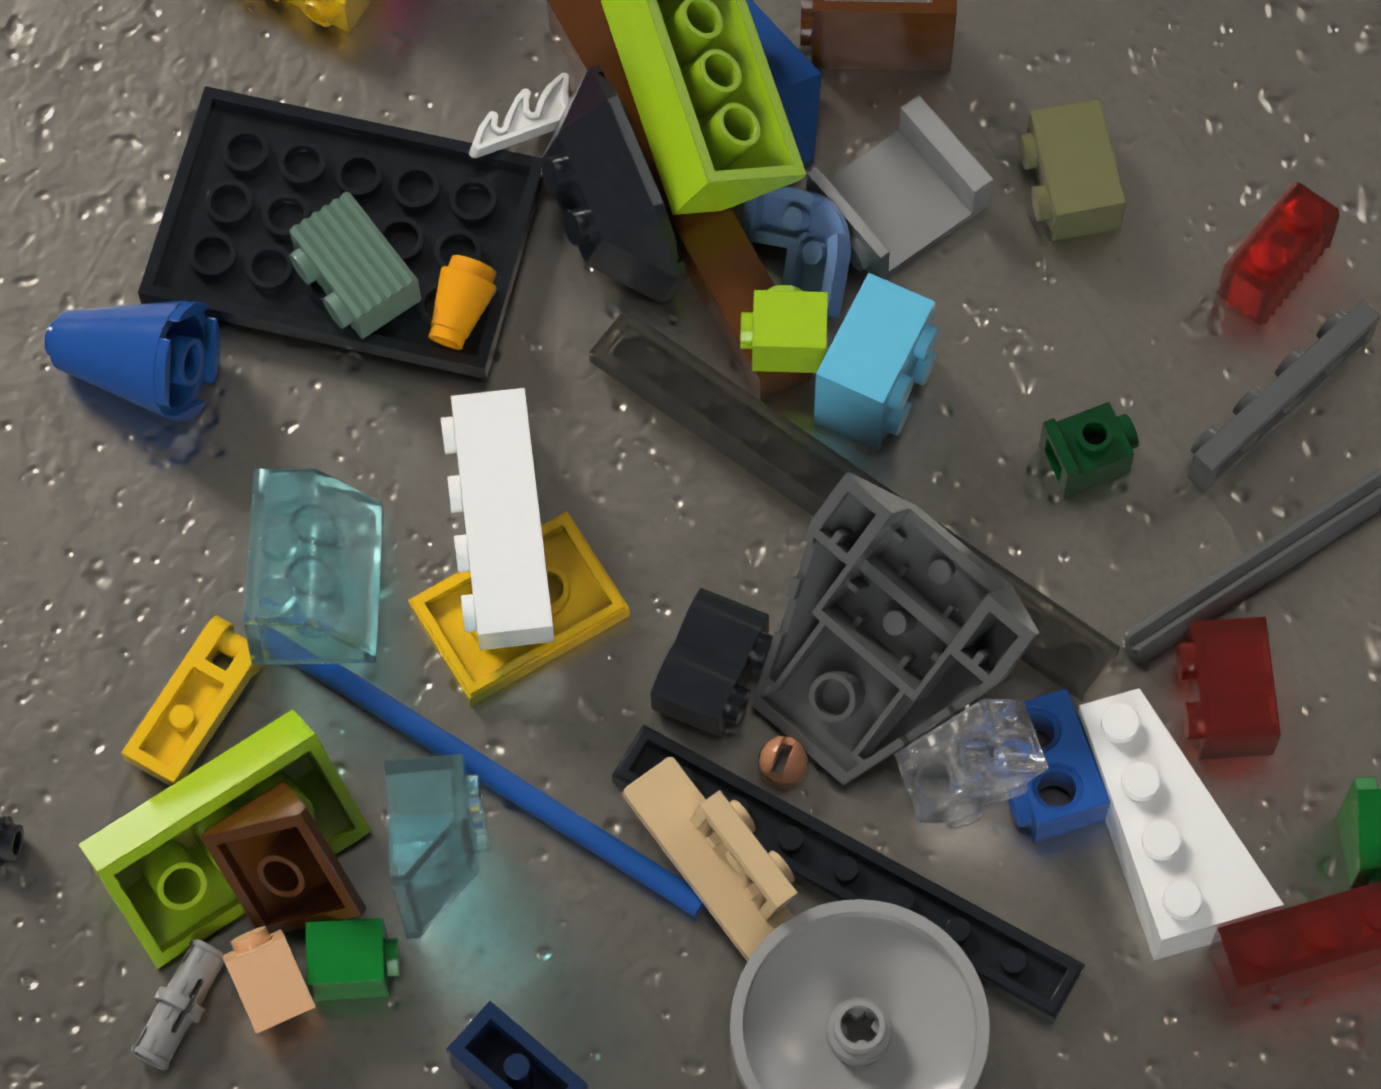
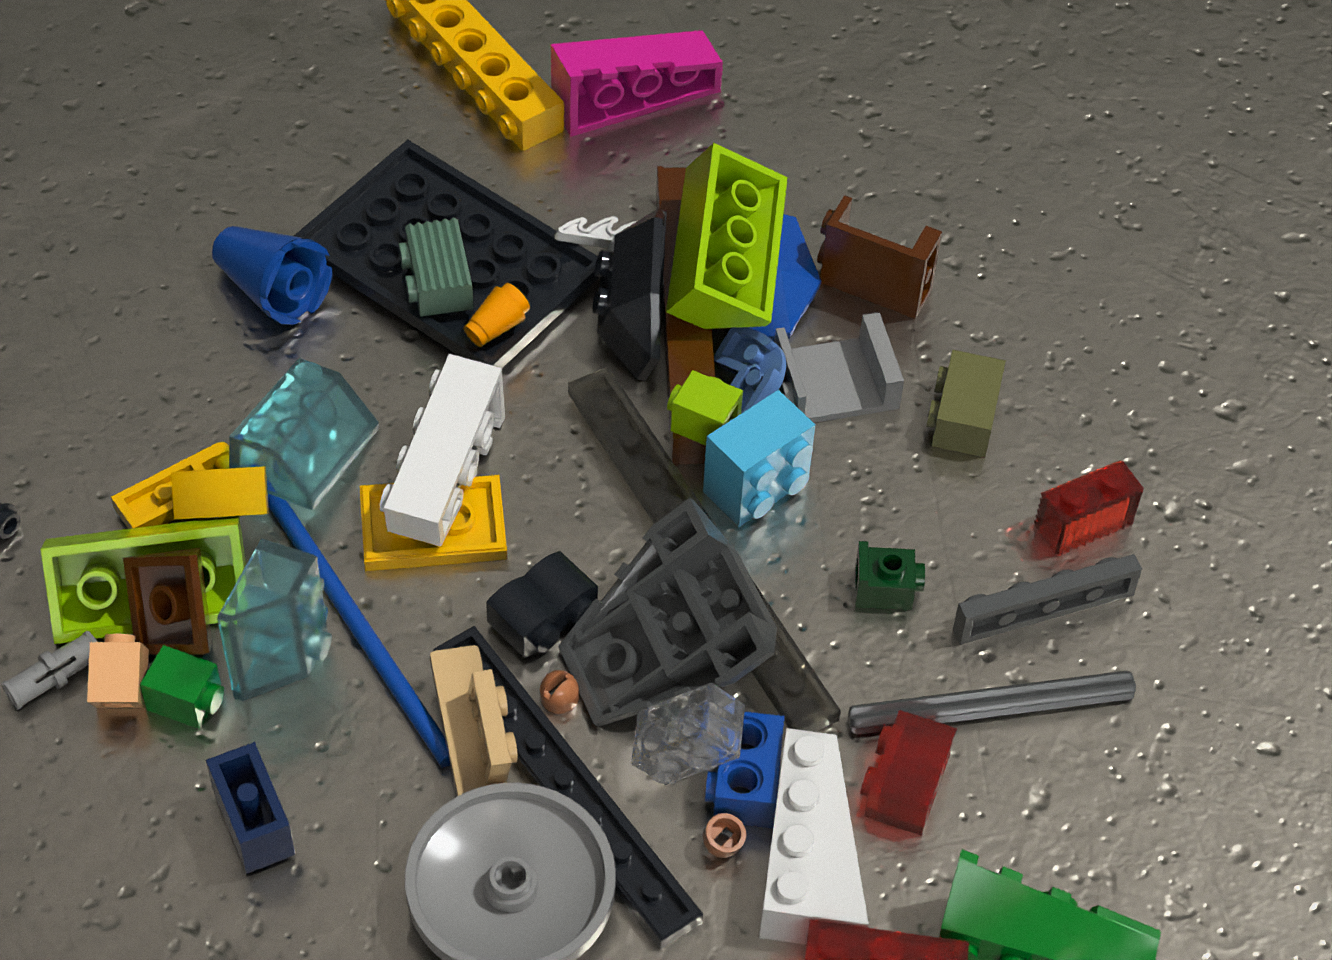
camera: 20 degrees right, 15 degrees down
none -> yellow slope [171,466,269,519]
none -> nougat hinge [703,813,746,858]

